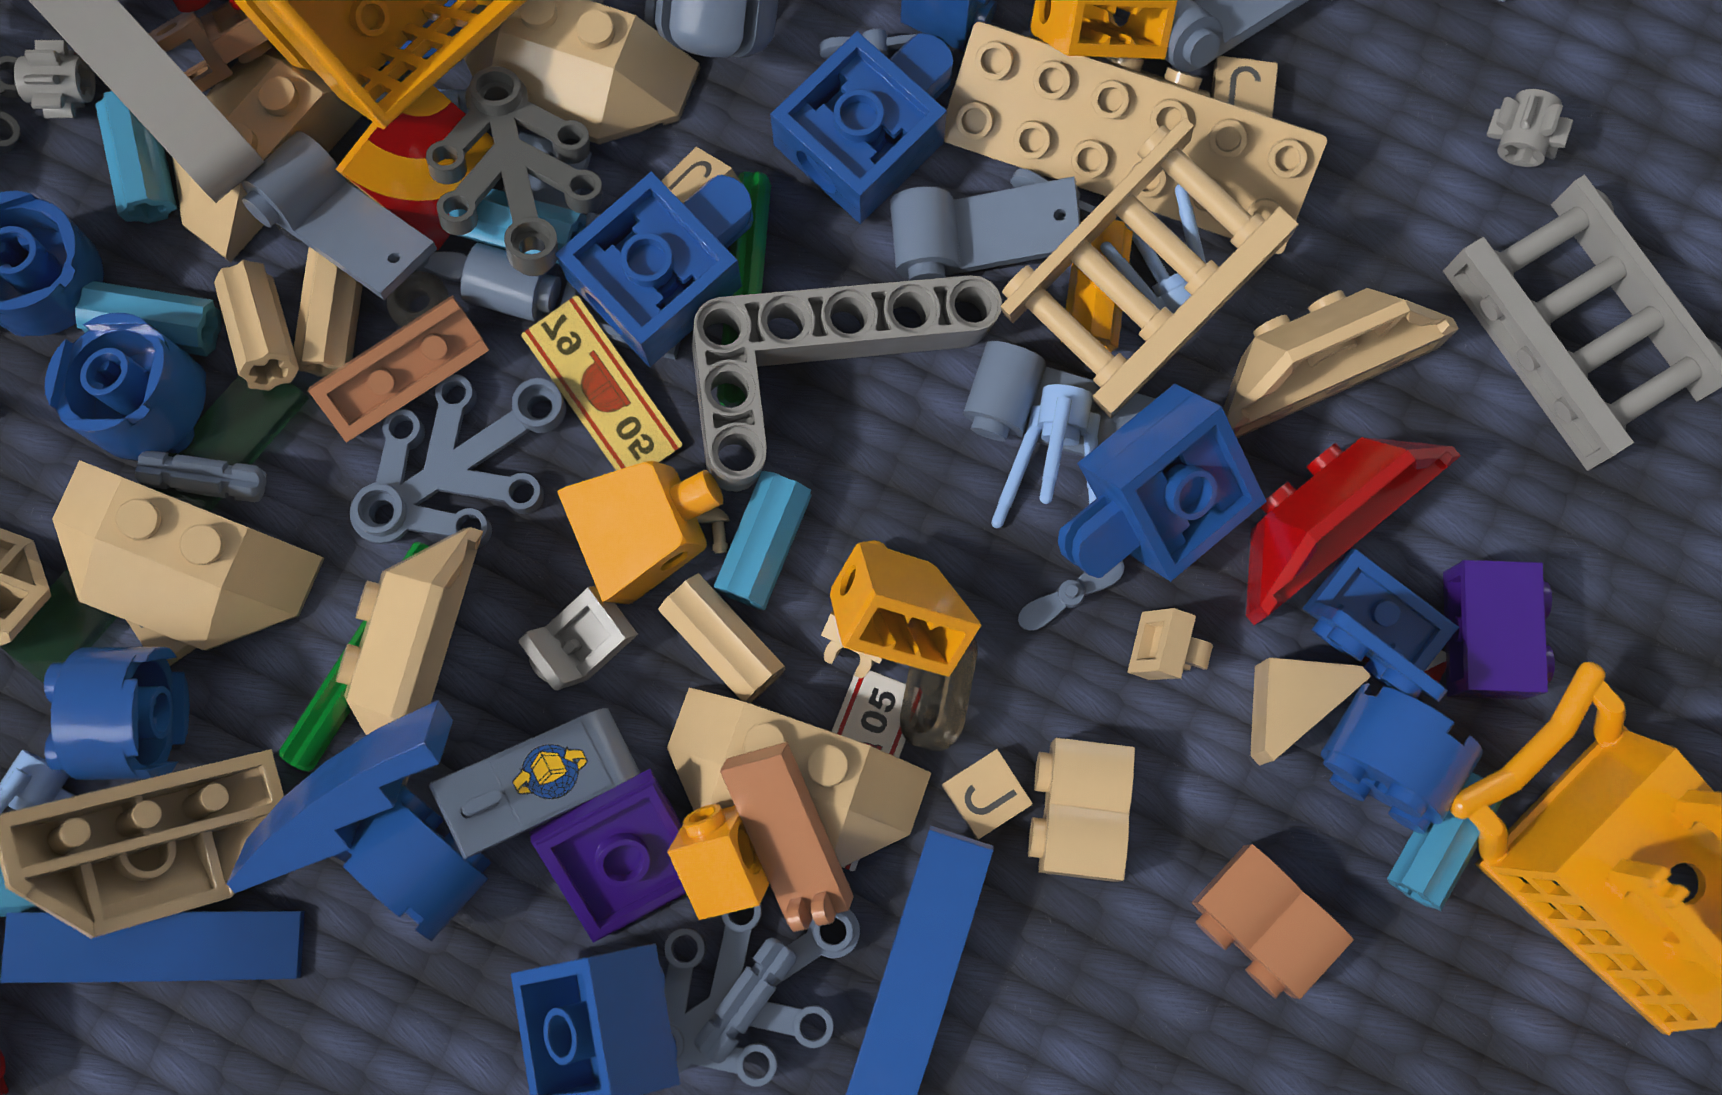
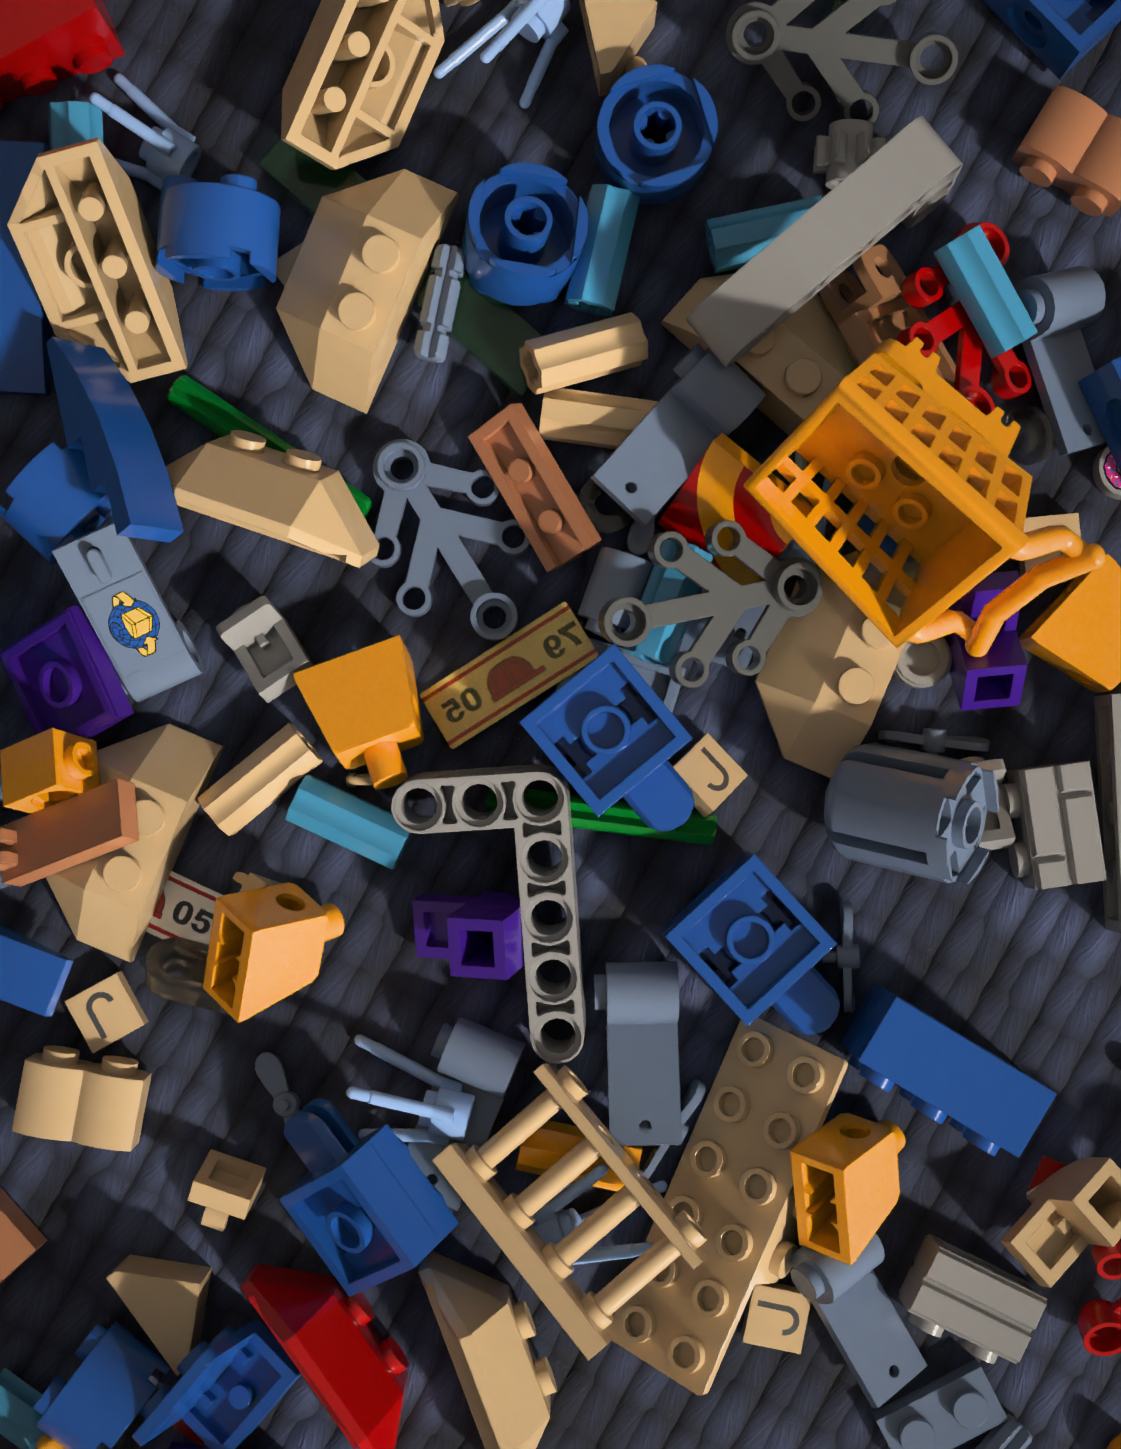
camera: 90 degrees right, 10 degrees up
none -> dark purple brick [412,890,525,980]

